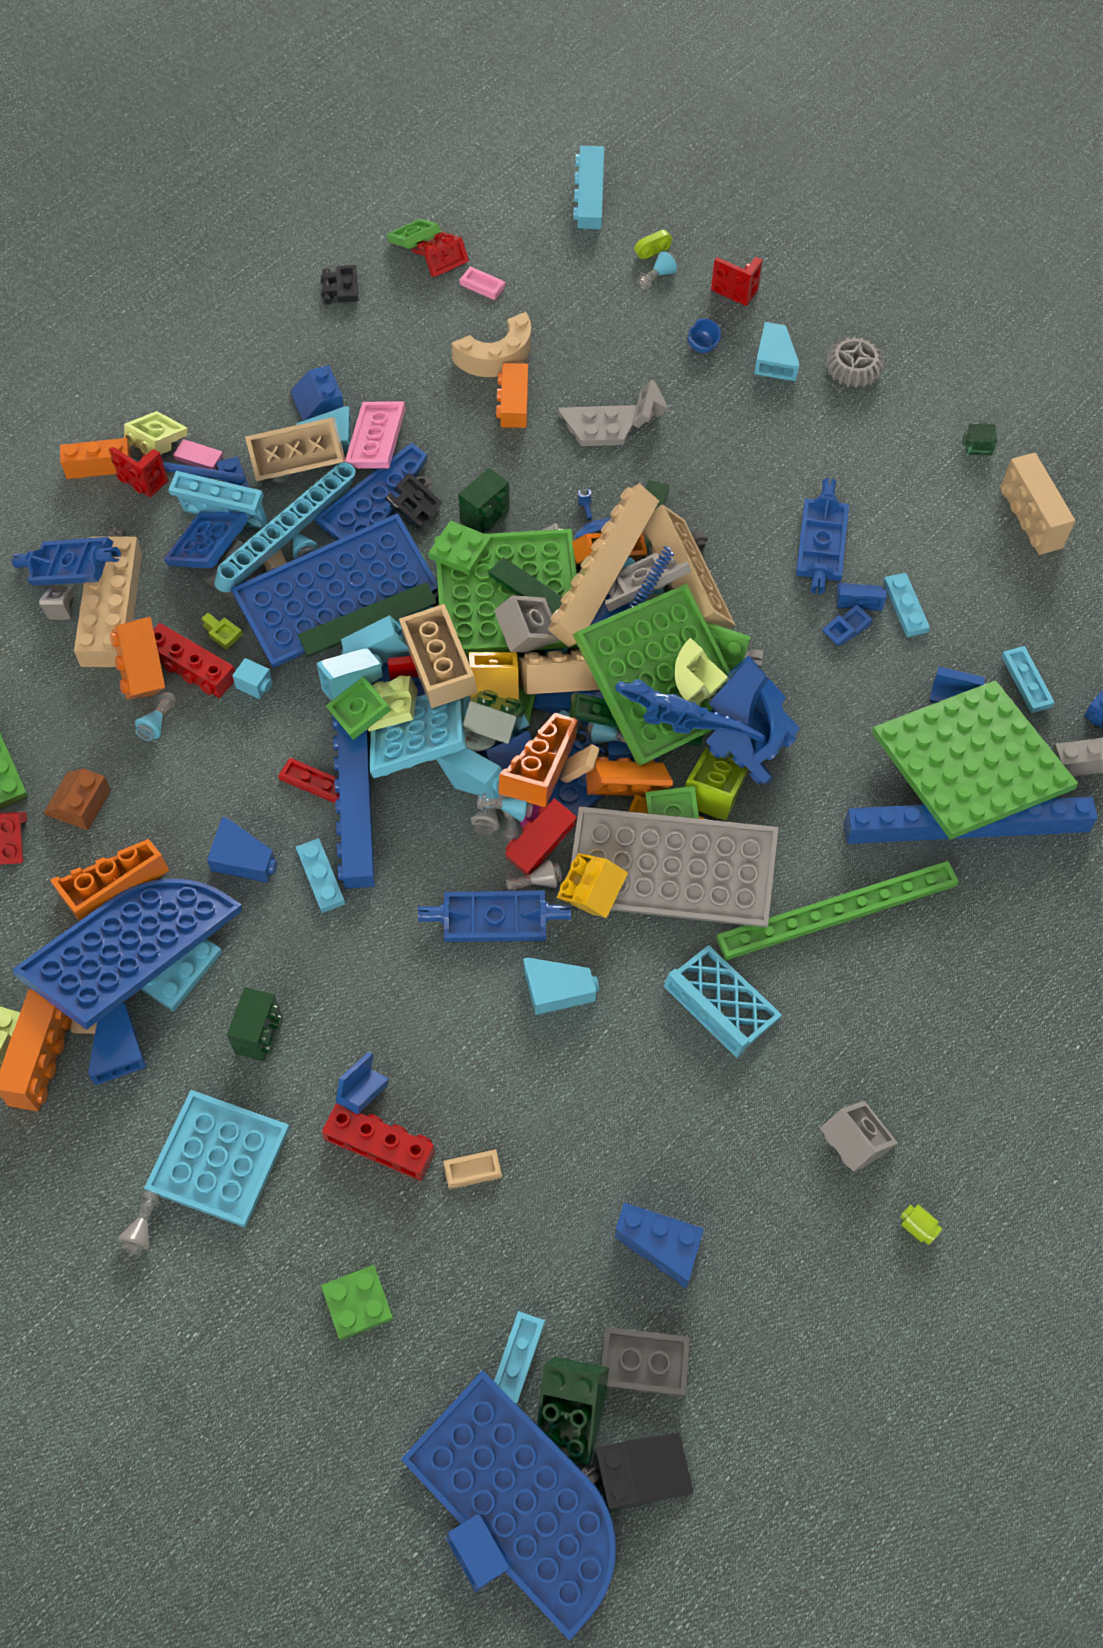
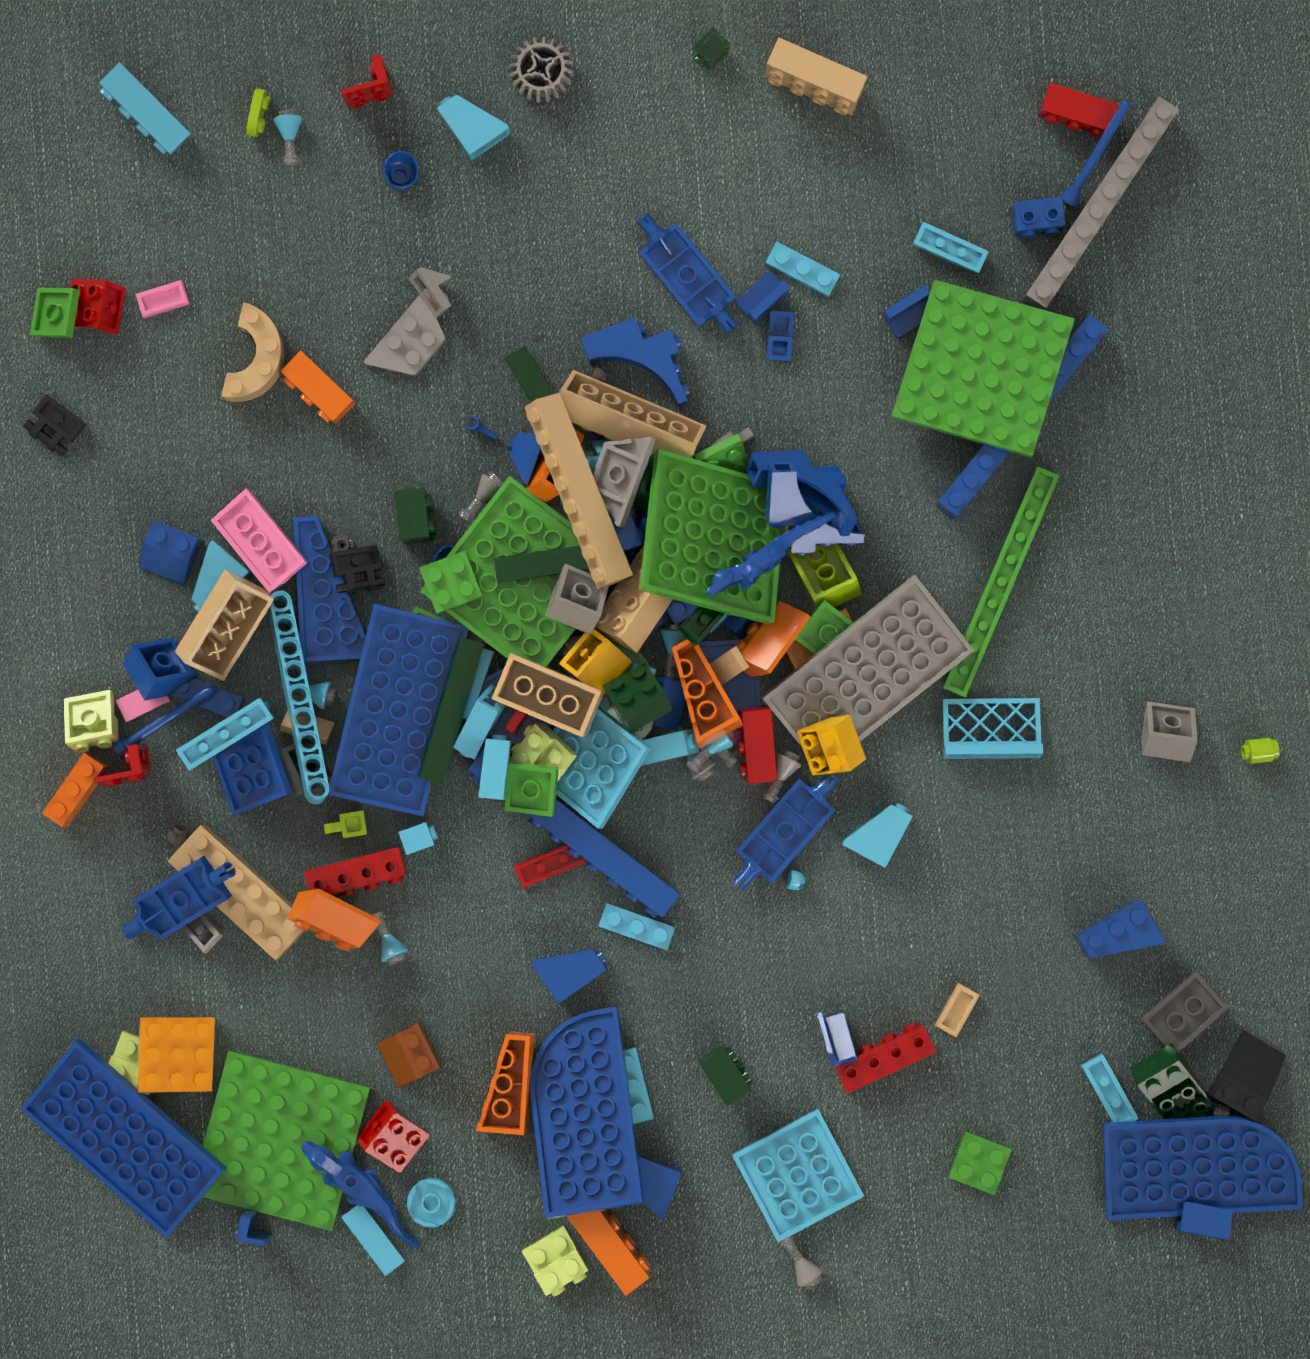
camera: 50 degrees left, 25 degrees up
blue piece [626,546,674,610] -> none
yellowish green brick [675,638,729,706] -> none
none -> blue slope [123,638,195,701]
none -> blue arch [581,317,690,407]
none -> medium azure hinge [786,870,806,890]

